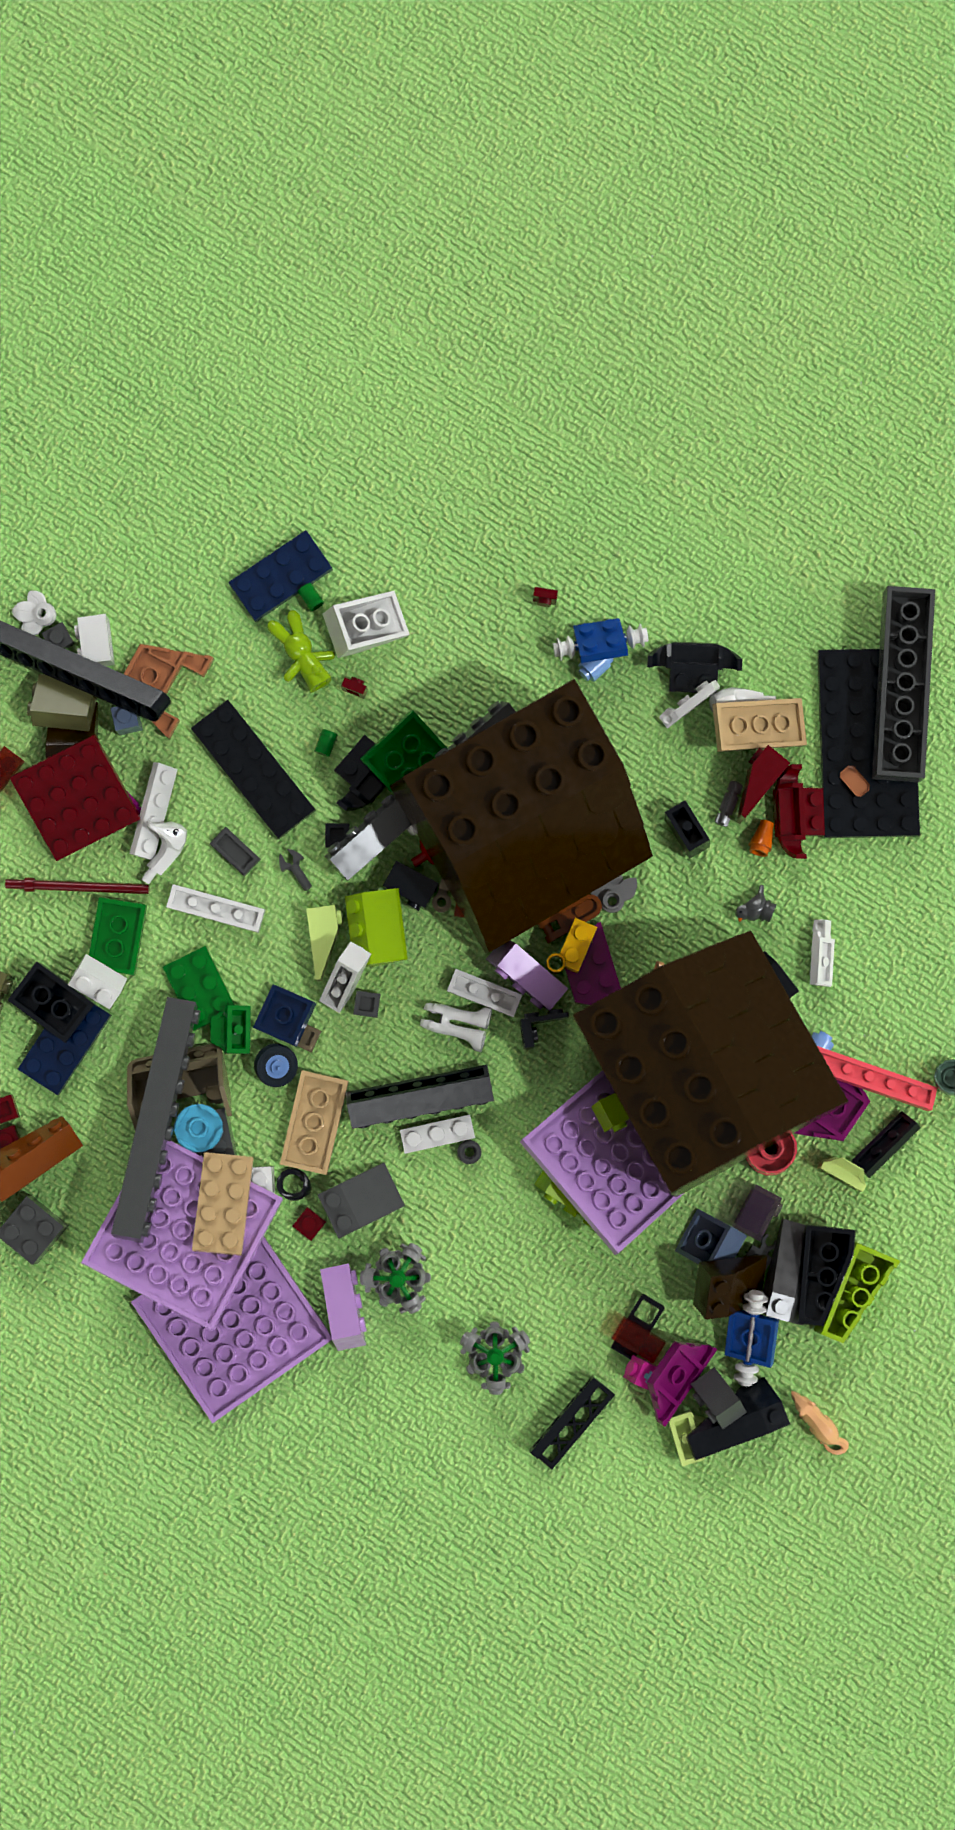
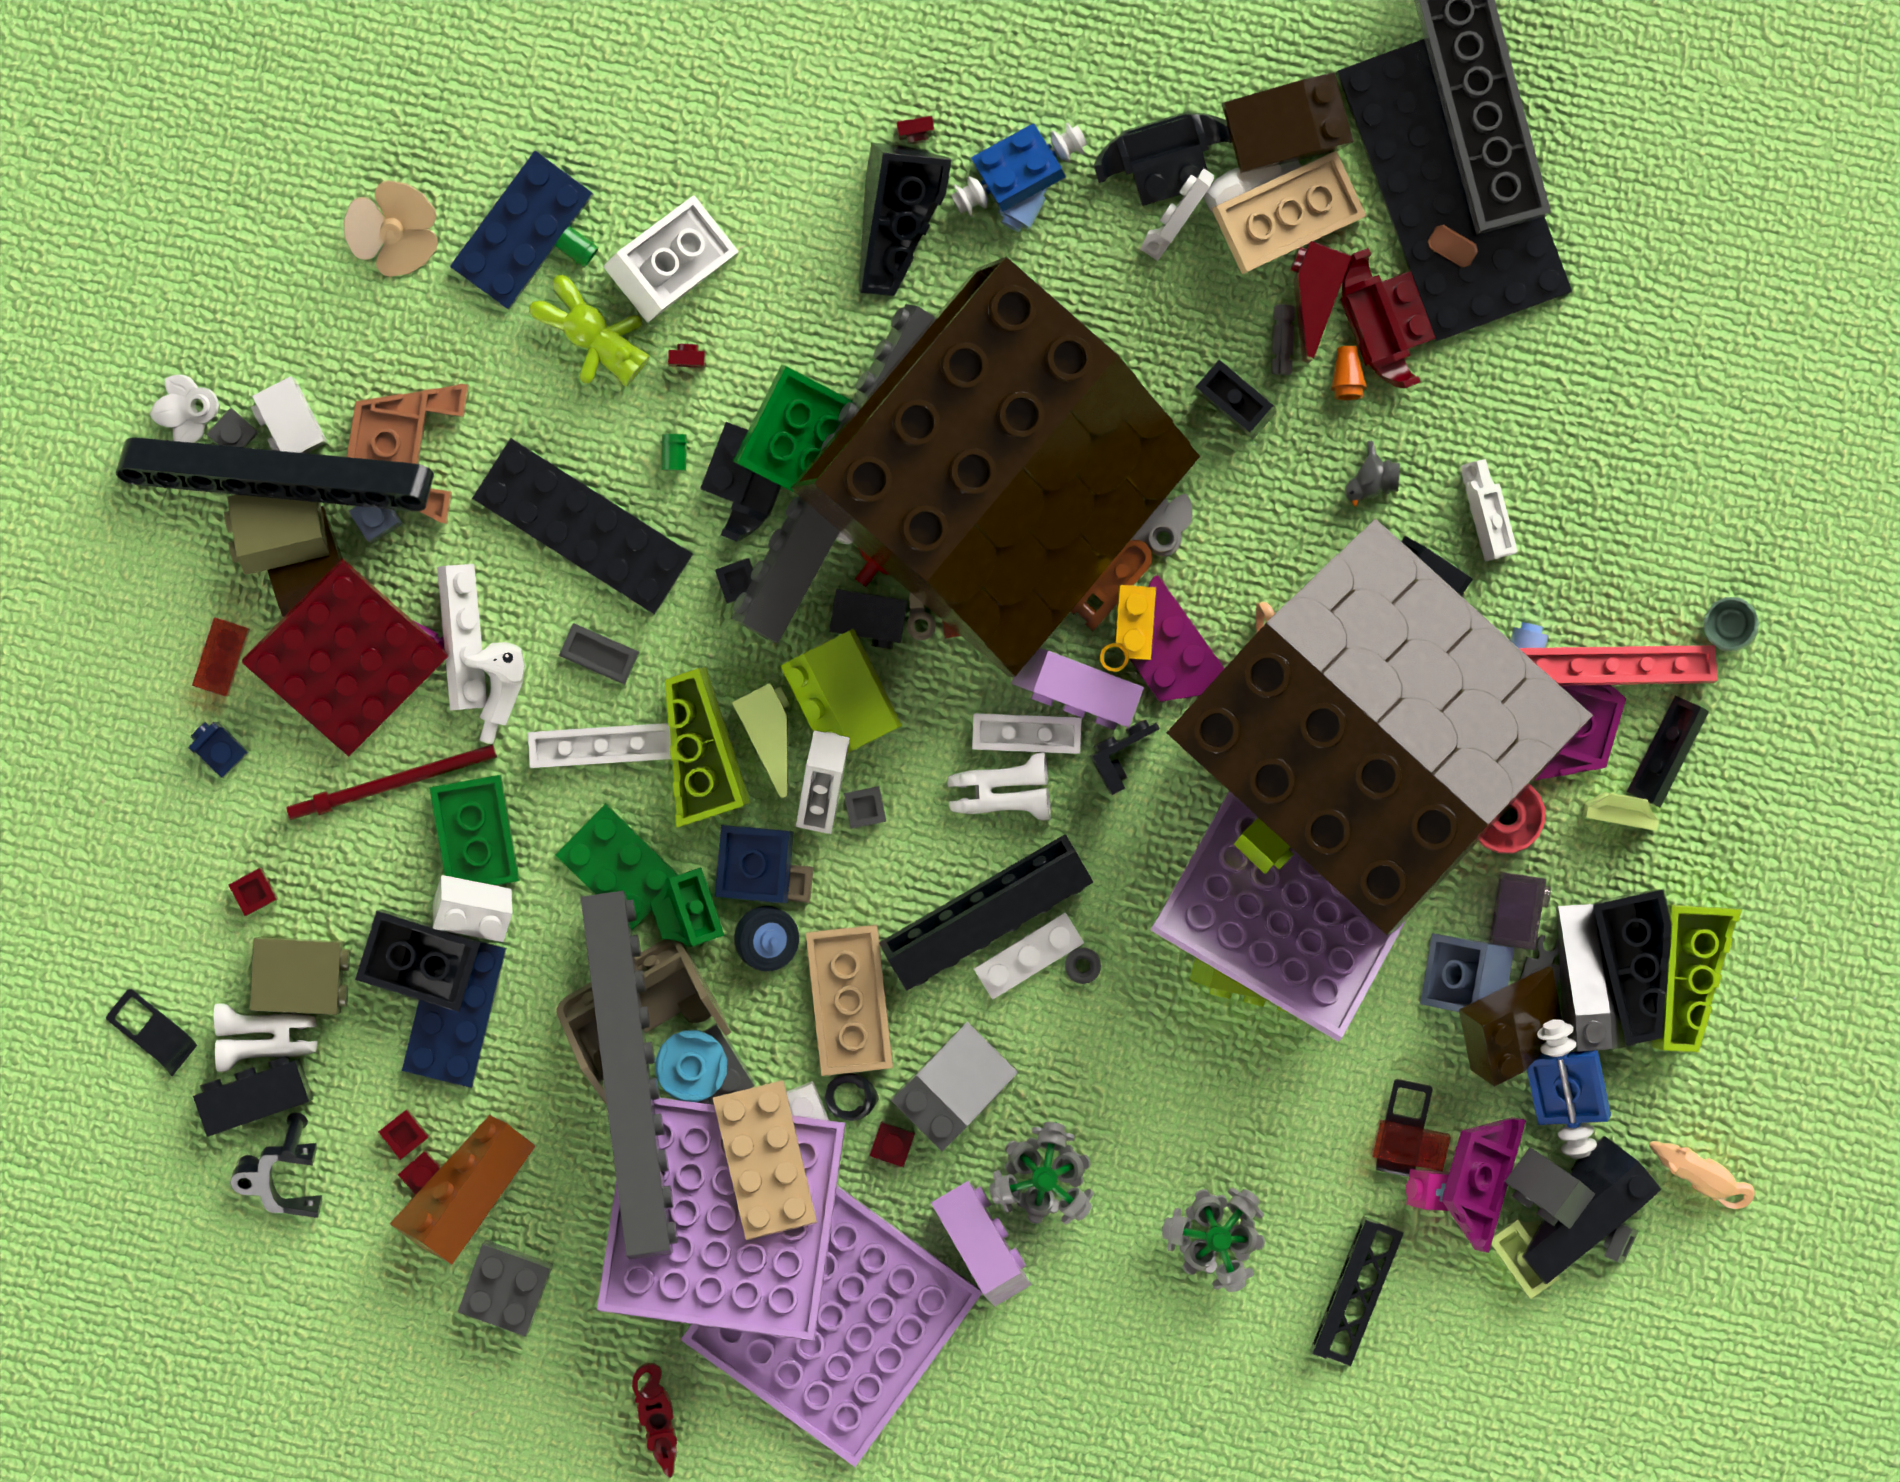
camera: 20 degrees left, 5 degrees up
dark grey bar [279,849,312,891] -> none
none -> tan piece [344,180,438,277]
none -> dark red animal [632,1363,678,1478]
none -> lime wedge [665,666,751,828]
none -> black wedge [859,142,952,296]
none -> dark brown slope [1222,72,1354,173]
none -> dark grey plate [1604,1224,1639,1264]

